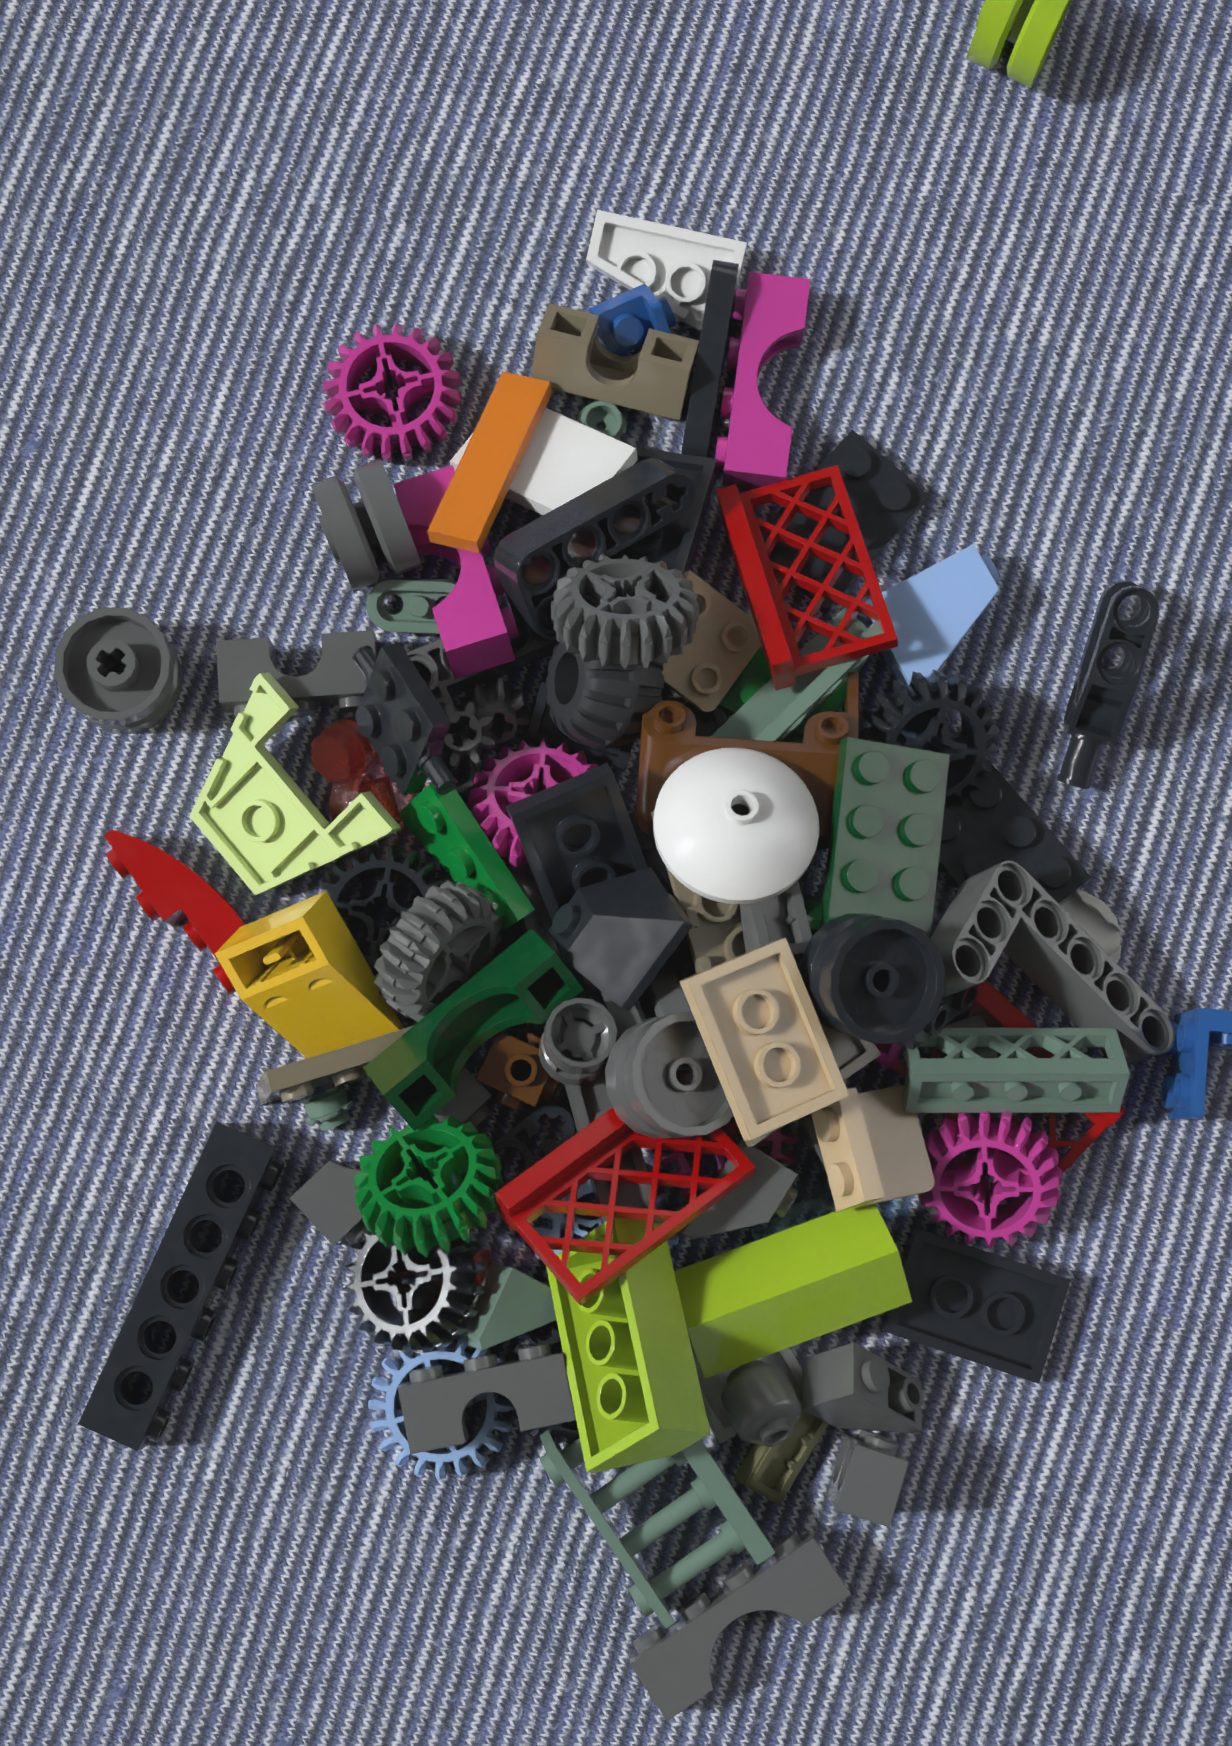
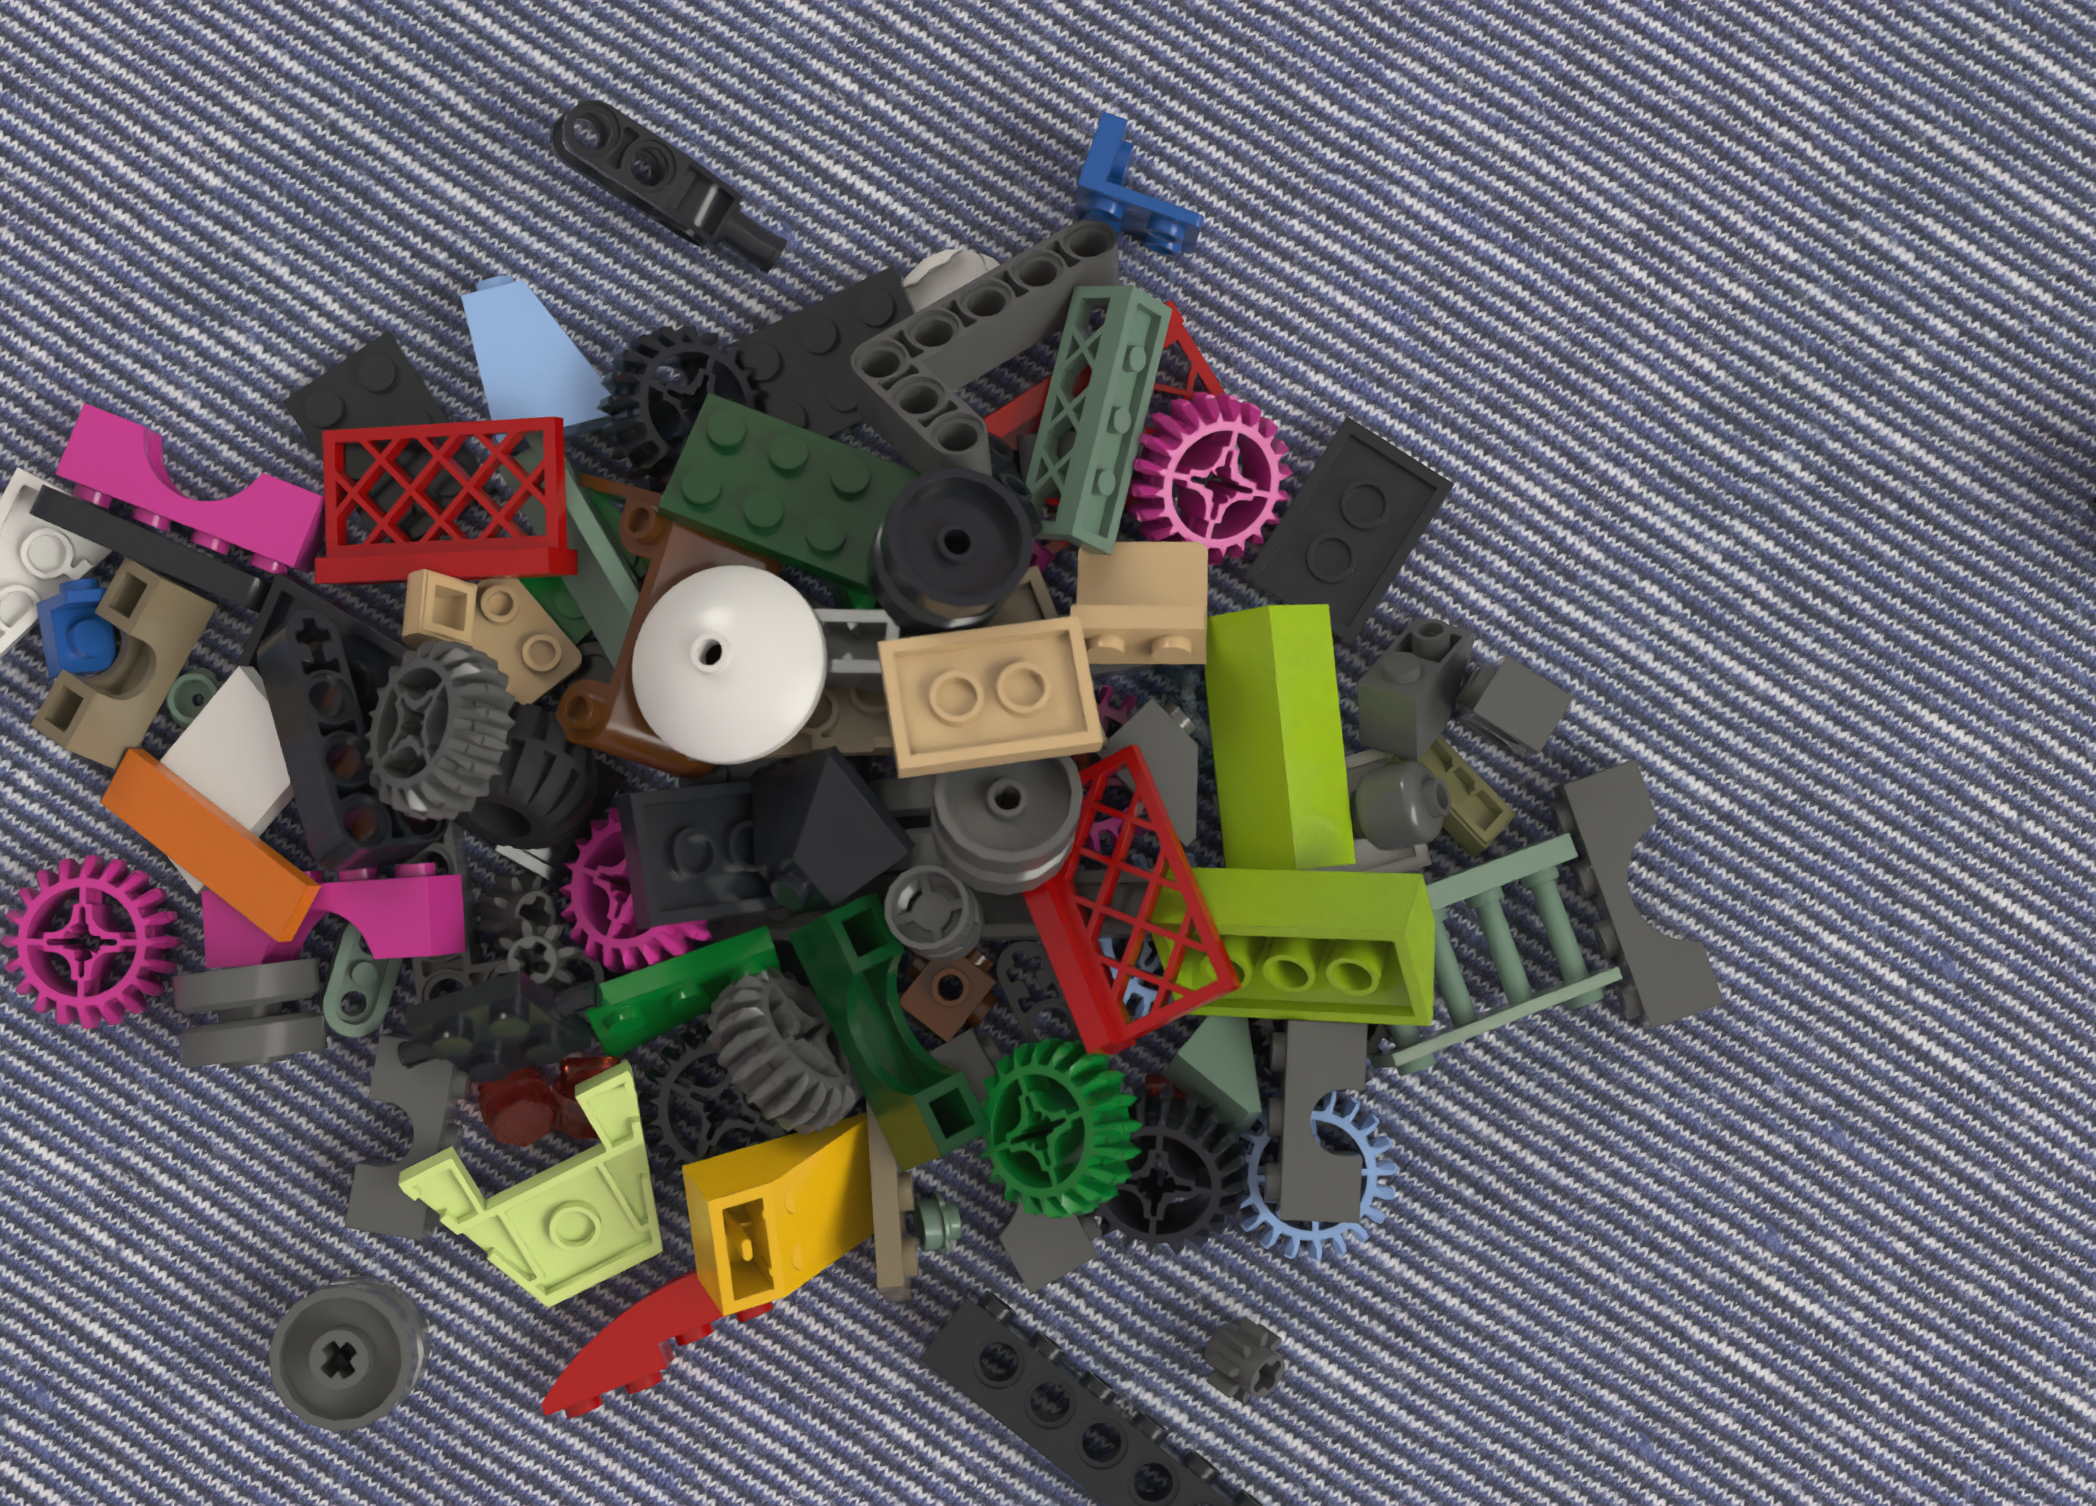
camera: 75 degrees left, 5 degrees up
none -> tan brick [401,569,477,648]
none -> dark grey gear [1205,1317,1285,1404]

